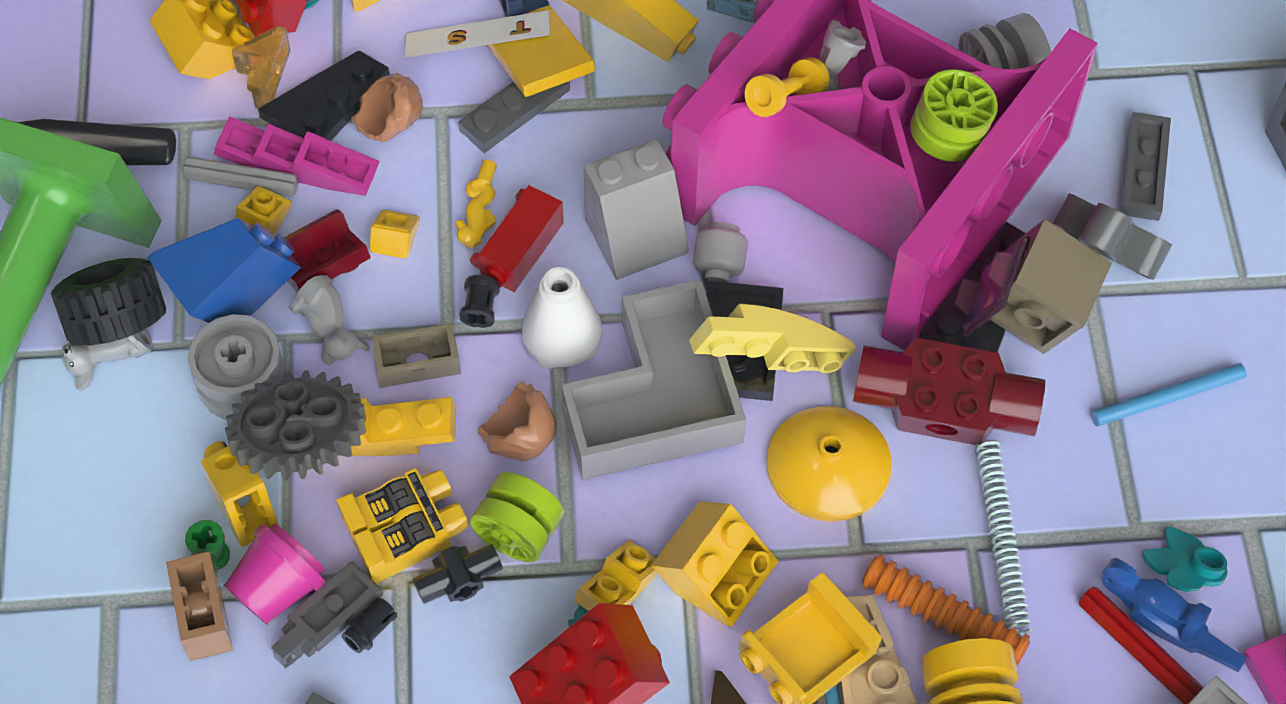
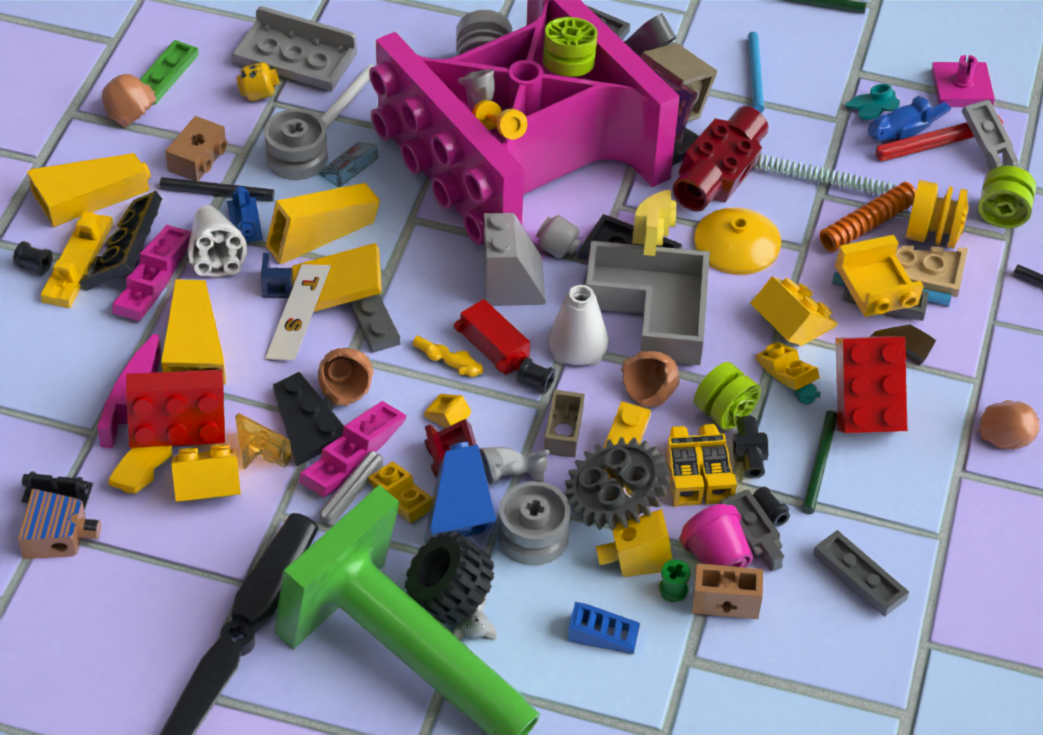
camera: 70 degrees left, 10 degrees down
none -> blue slope [568,602,640,654]
none -> dark green bar [802,410,837,514]

